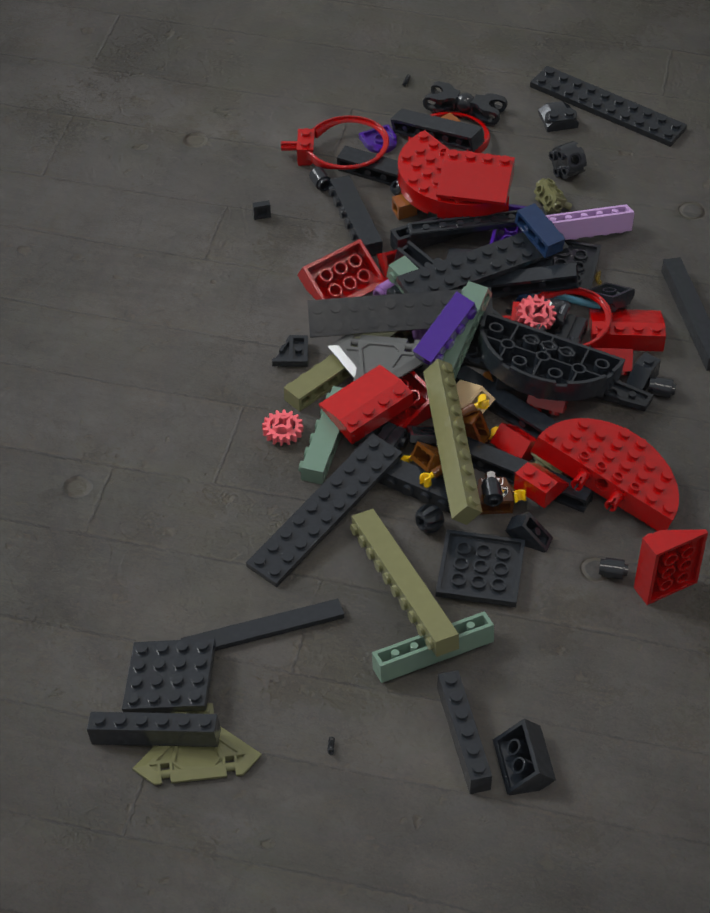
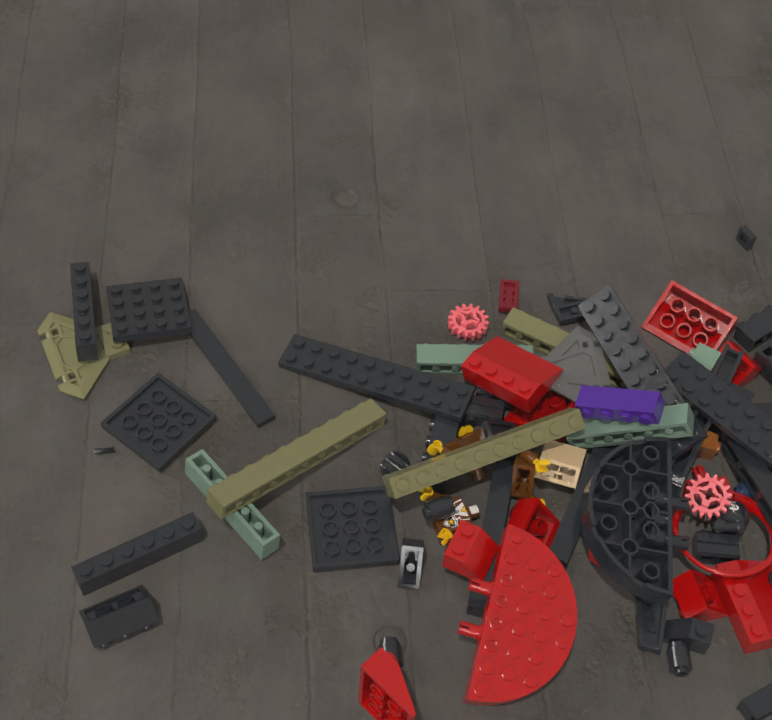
camera: 70 degrees right, 5 degrees up
none -> black plate [100,373,217,472]
none -> dark red plate [498,279,519,313]

